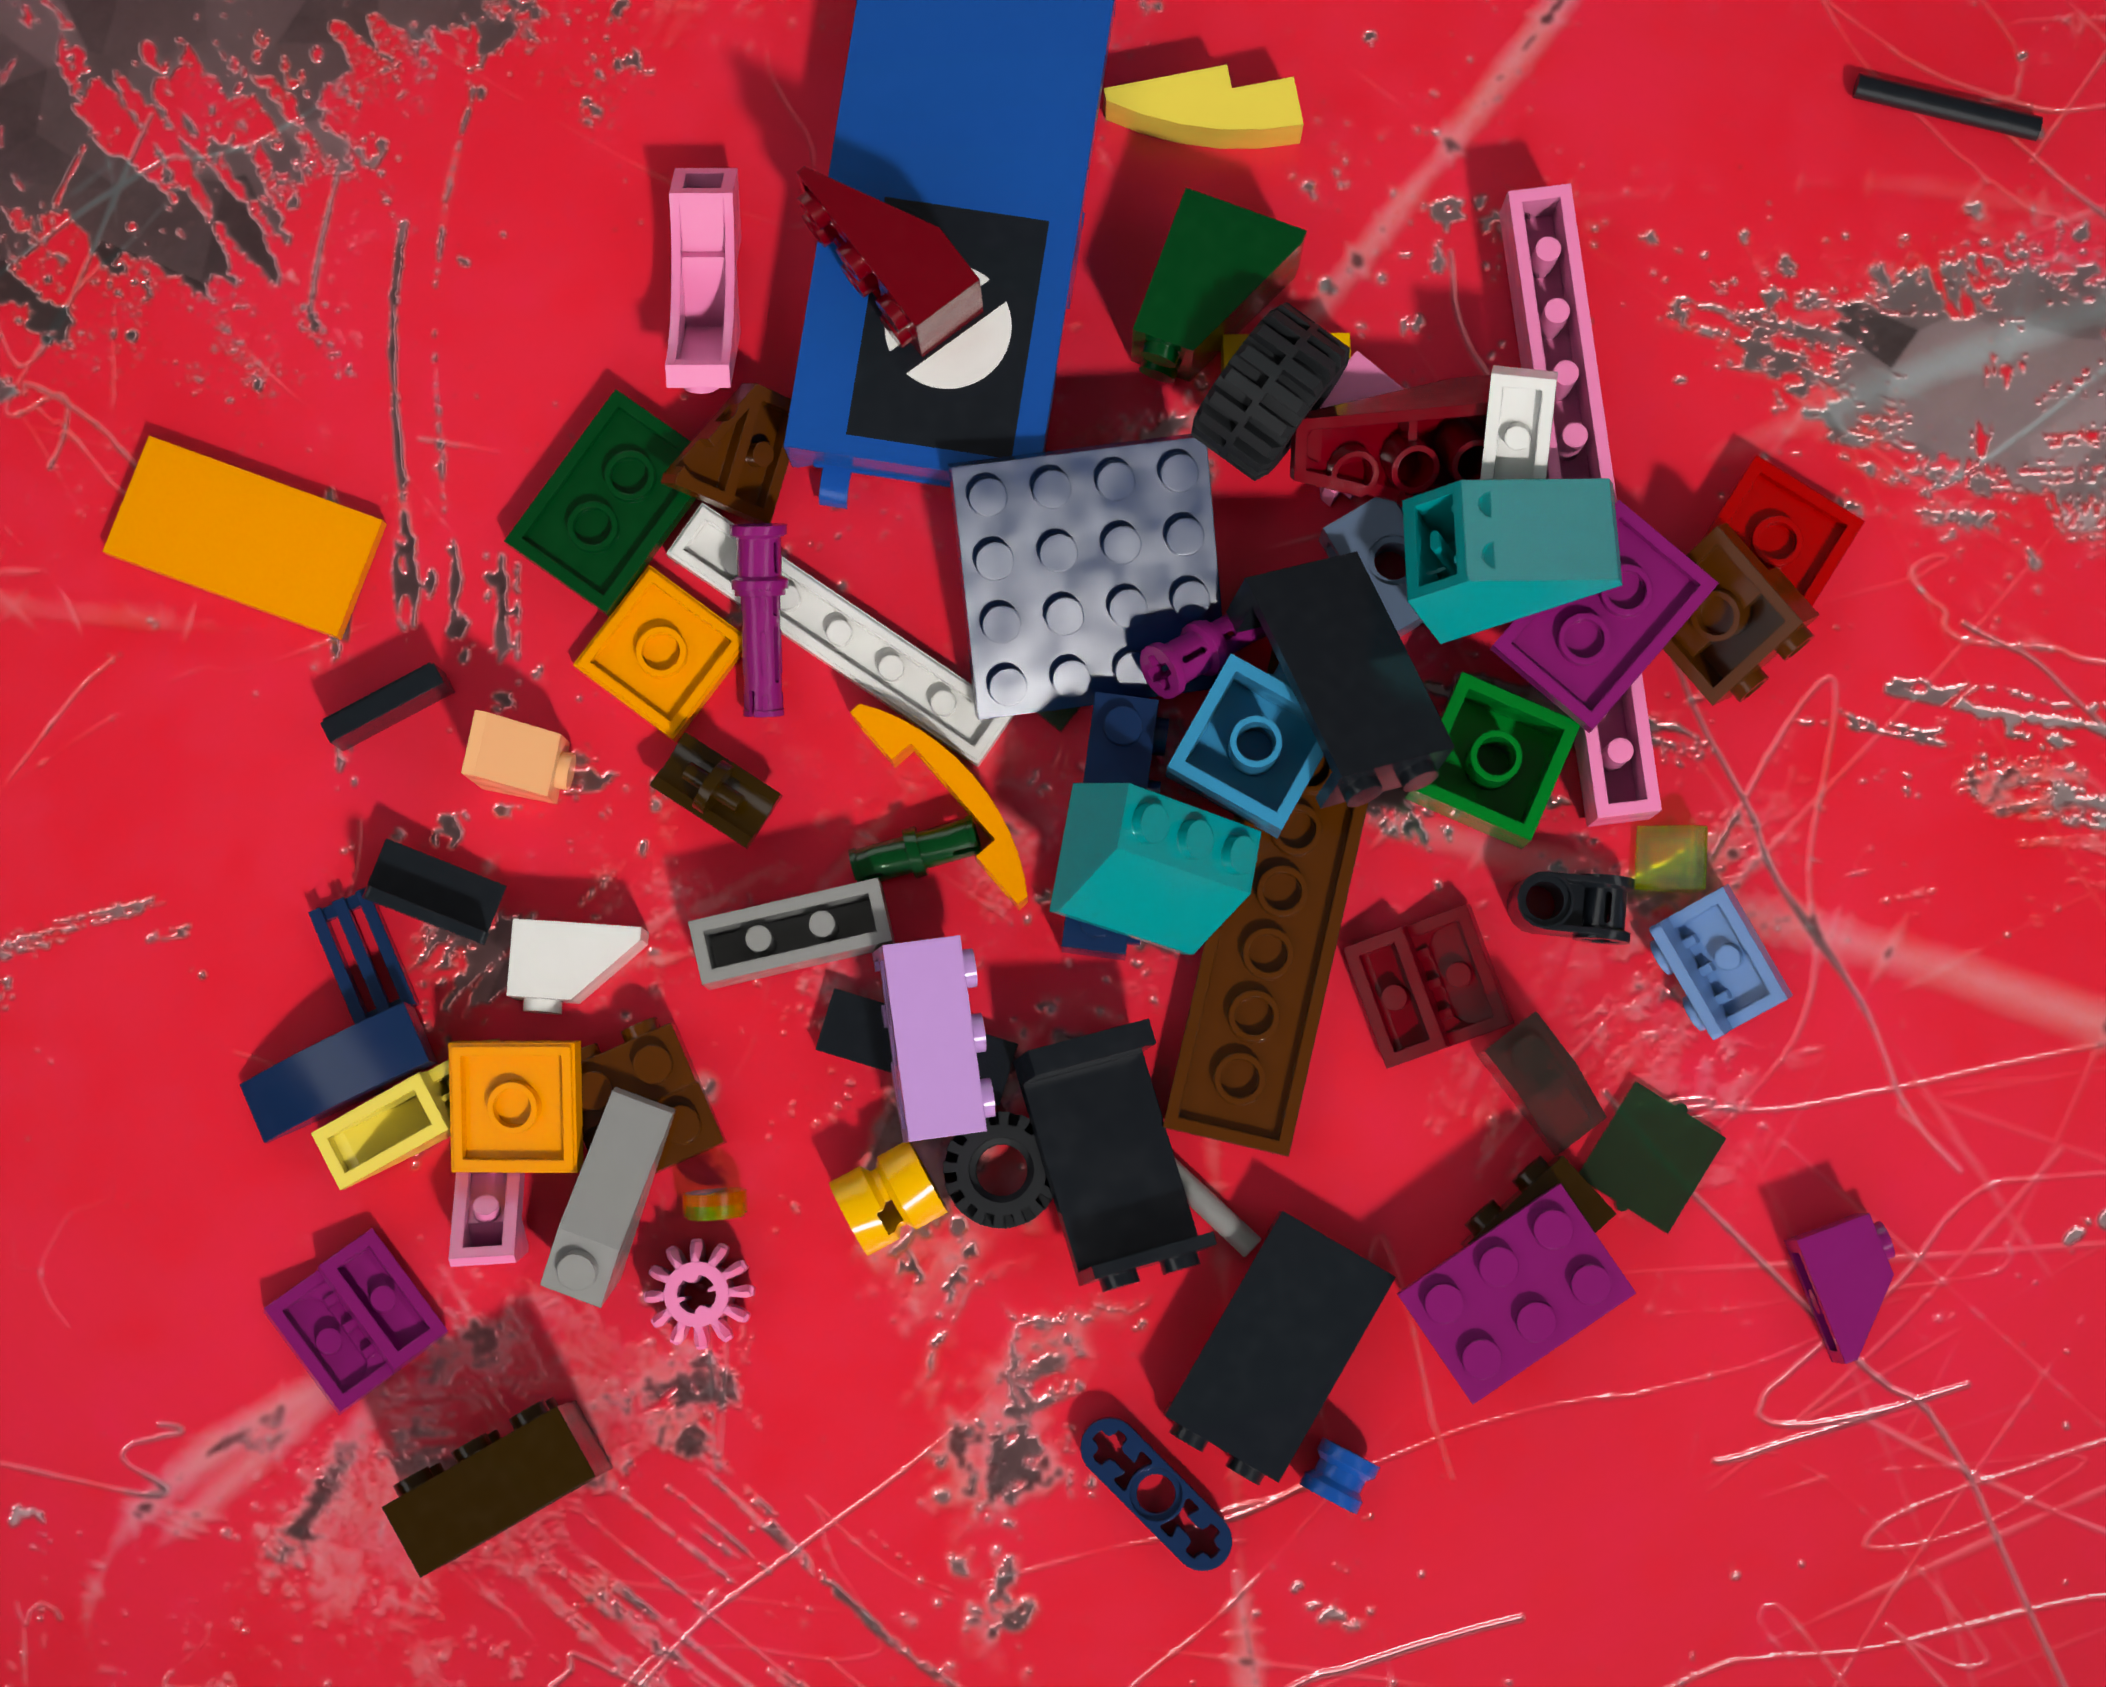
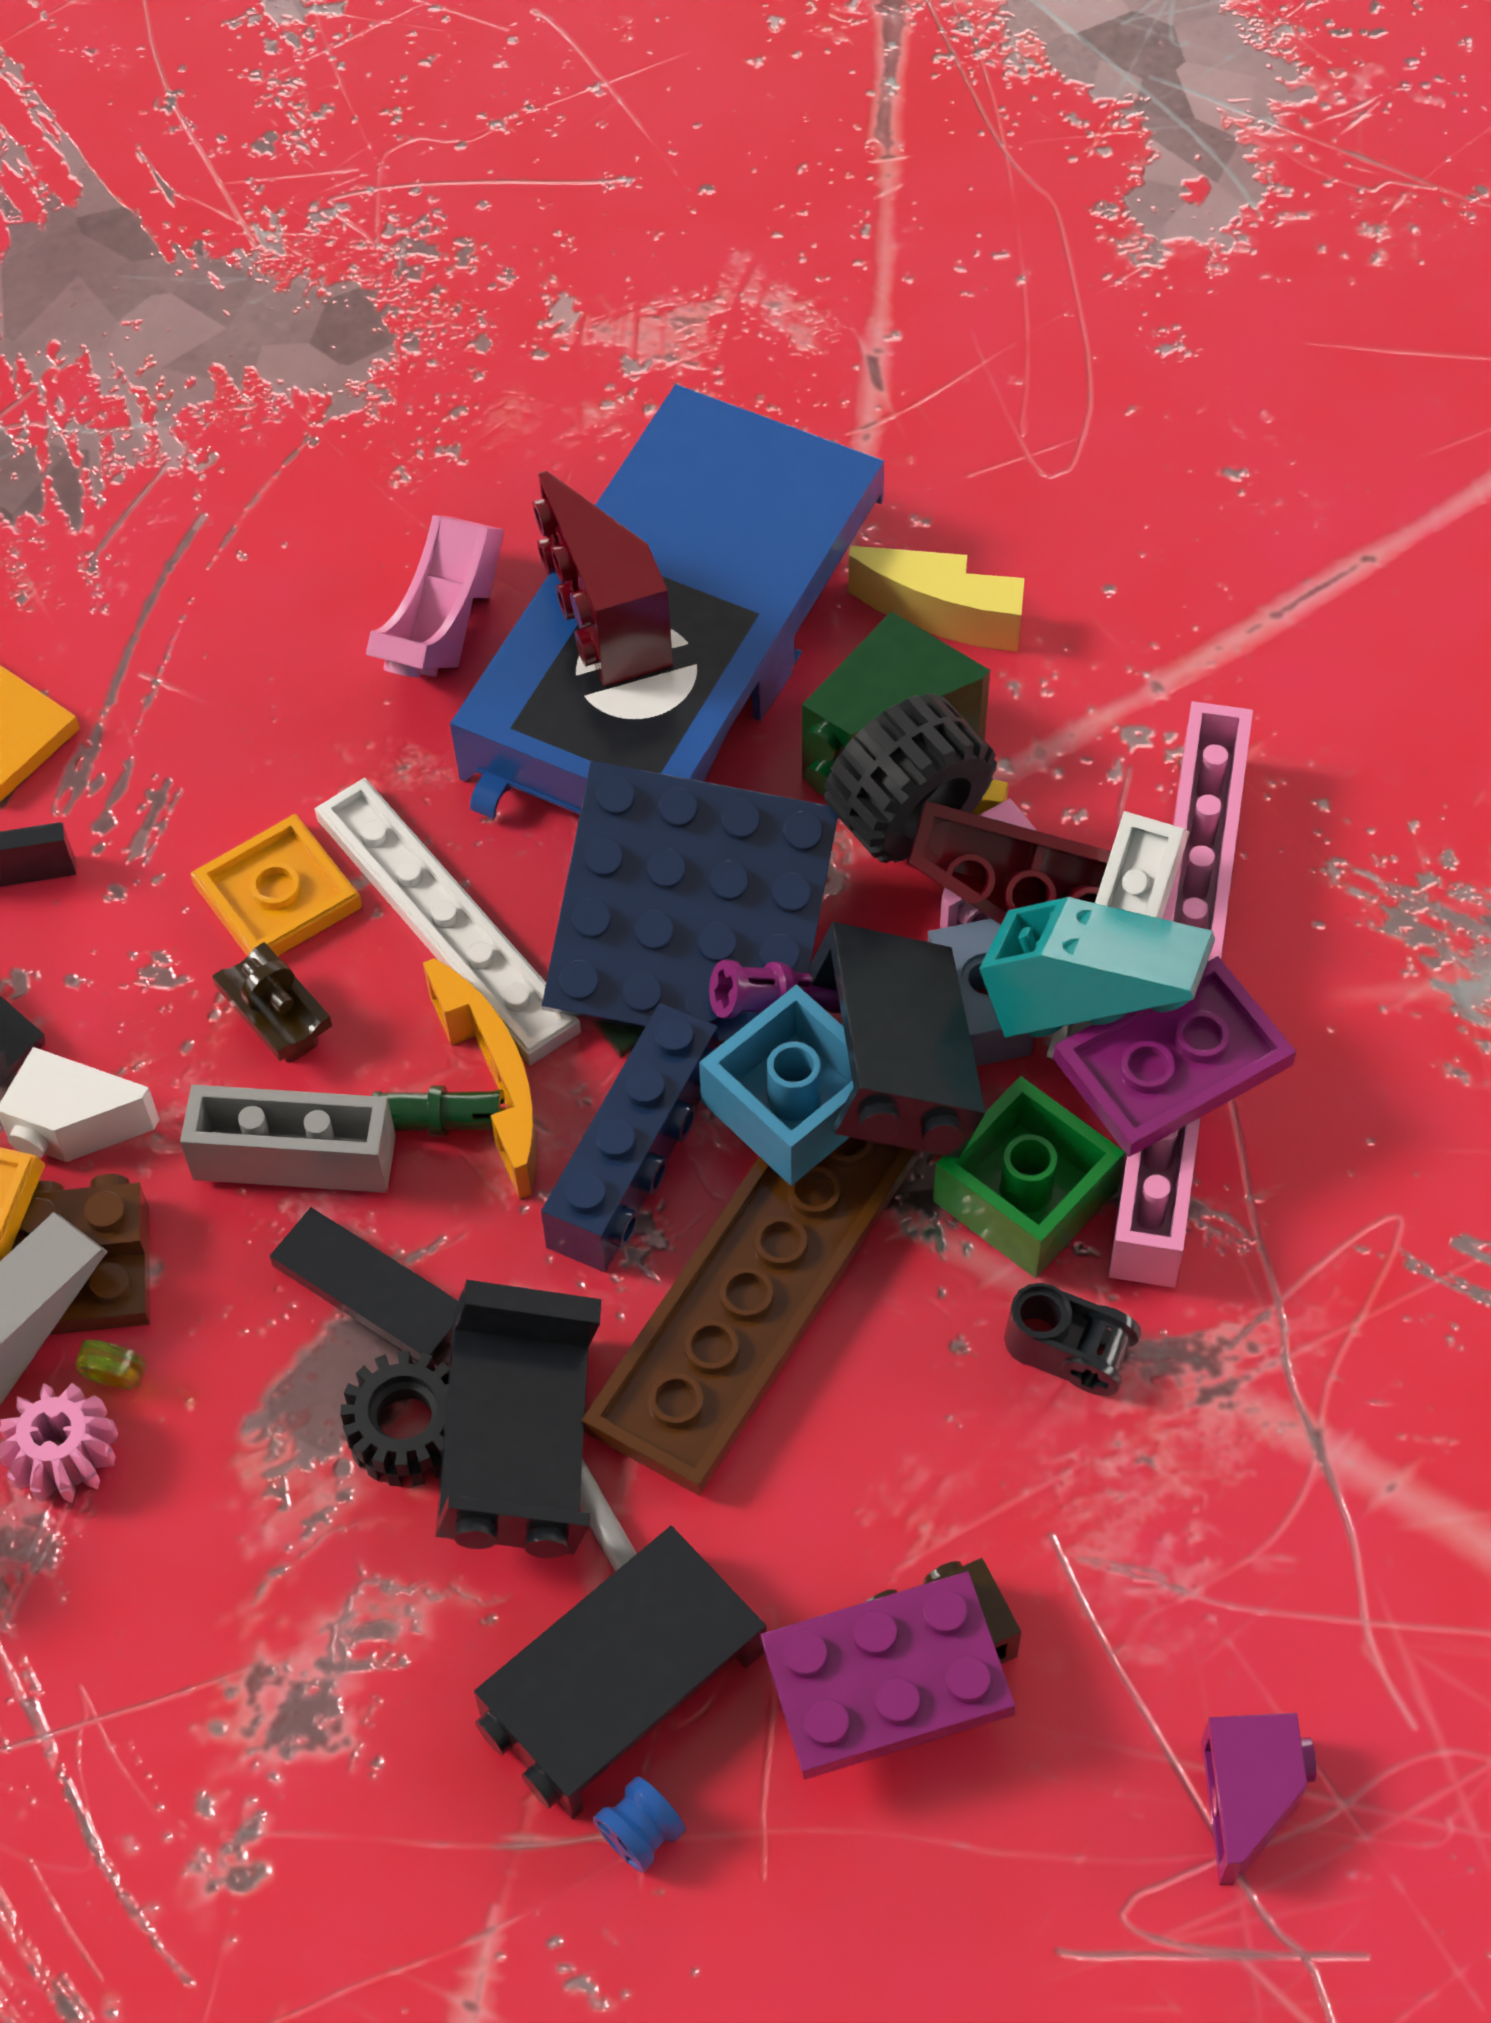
camera: 15 degrees right, 25 degrees down
light nougat slope [461,710,576,804] -> none
dark green plate [504,389,696,617] -> none
reddish brown wing [660,383,791,523] -> none
magenta pin [730,523,789,717] -> none
yellow wheel [829,1142,948,1256] -> none
lavender wedge [872,935,996,1143] -> none
teal slope [1049,783,1262,955] -> none
dark blue beam [1081,1417,1232,1571] -> none
dark red slope [1343,904,1514,1069] -> none
clear smoke slope [1476,1011,1607,1156] -> none
clear green piece [1579,1081,1726,1234] -> none
clear neon green slope [1634,825,1708,893] -> none
medium blue bracket [1649,884,1793,1040] -> none
reddish brown plate [1663,523,1820,706] -> none
red plate [1701,455,1865,606] -> none

